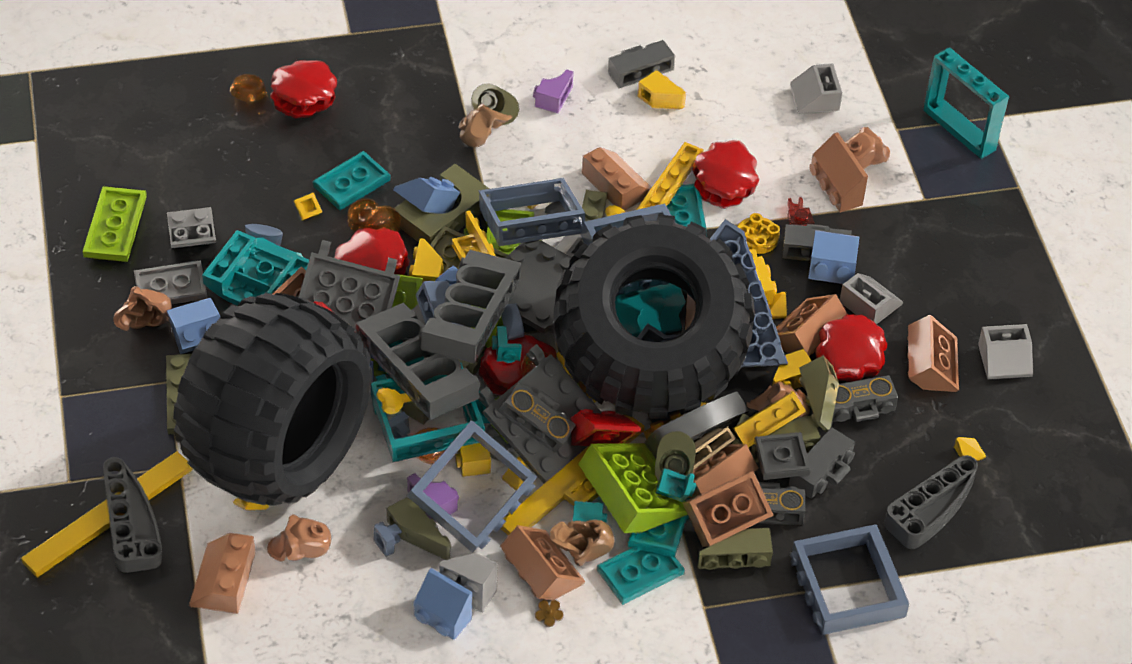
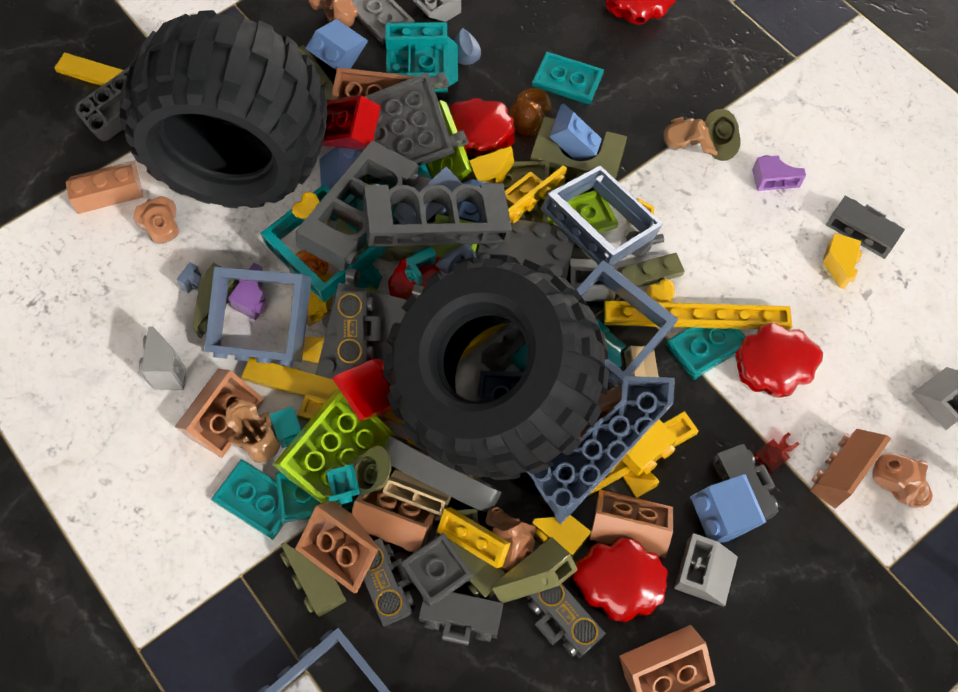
camera: 65 degrees right, 15 degrees up
yellow slope [293,193,322,221] -> none
medium blue slope [414,568,472,640] -> none
pearl gold plant [535,600,564,627] -> none
nougat slope [582,147,652,210] -> none
yellow tile [737,213,780,254] -> none

